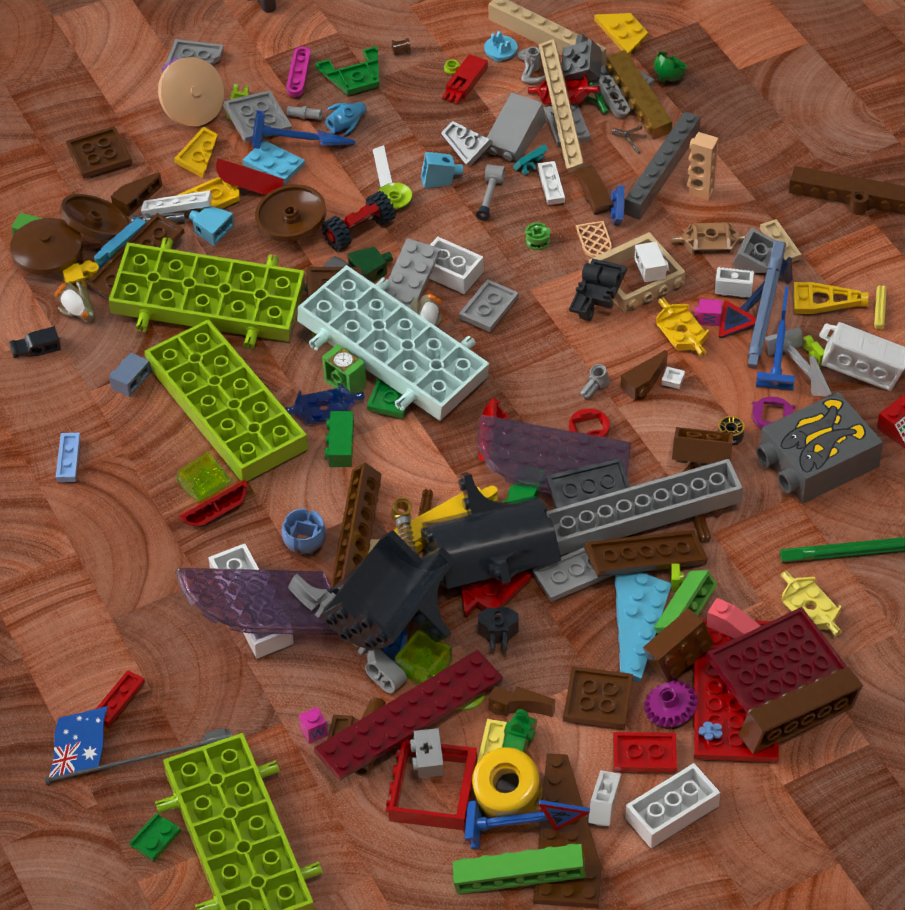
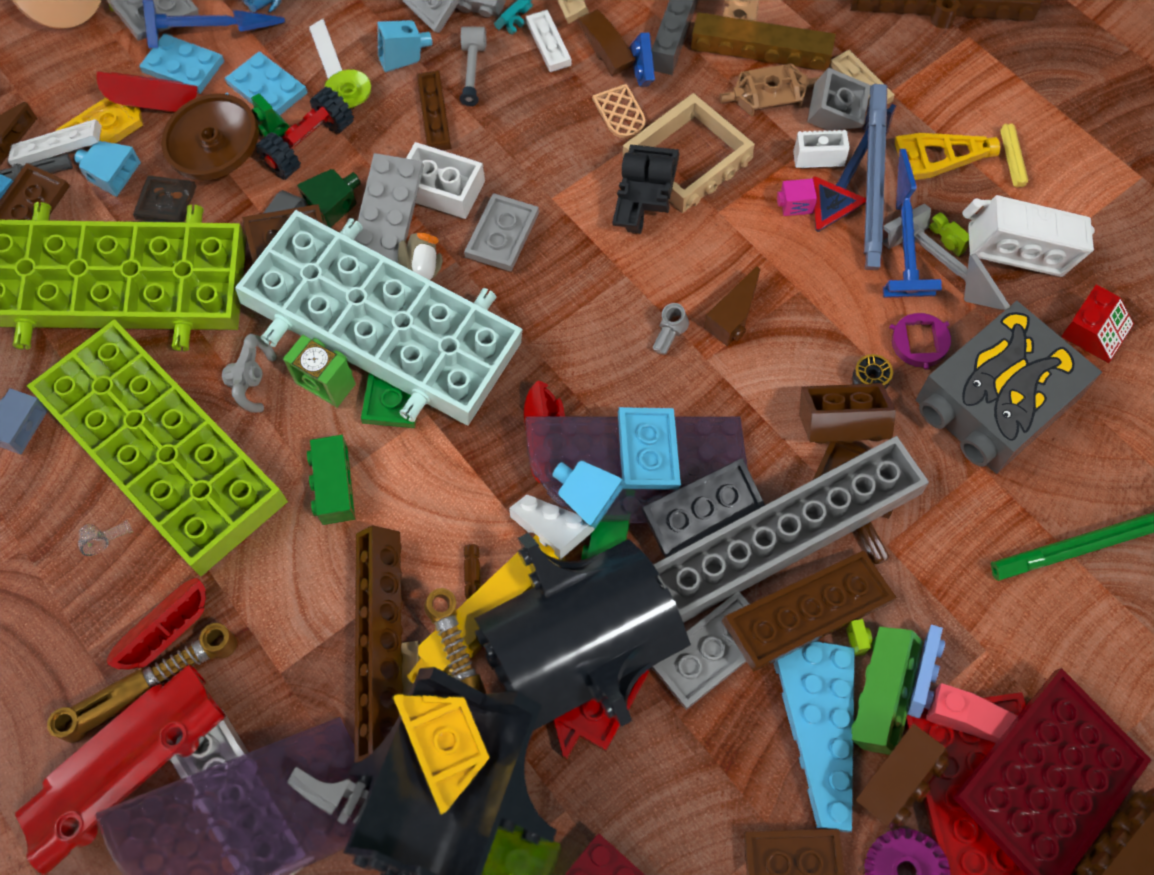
camera: 10 degrees left, 15 degrees up
yellow wing [174,127,218,178] -> none
clear neon green slope [175,450,231,502] -> none
medium blue piece [281,508,326,555] -> none
clear blue plate [285,383,365,425] -> none
black hinge [478,607,519,651] -> none
bright green wheel [525,222,550,250] -> none
red piece [566,408,610,444] -> none
white brick [635,242,669,282] -> none
yellow plate [656,298,709,357] -> none
white plate [661,367,685,389] -> none
light yellow plate [781,571,842,637] -> none
none -> red panel [15,664,226,875]
none -> pearl gold piece [47,623,237,743]
none -> clear bar [78,520,133,556]
none -> clear smoke tile [133,175,197,223]
none -> light grey piece [222,334,277,413]
none -> medium azure plate [225,51,308,115]
none -> green plate [251,93,290,139]
none -> yellow wing [393,694,489,815]
none -> reddish brown tile [417,70,452,150]
none -> white wing [510,495,595,560]
none -> medium azure torso [552,460,626,528]
none -> medium azure plate [618,407,681,489]
none -> pearl gold brick [691,12,836,71]
none -> light blue plate [907,625,945,718]

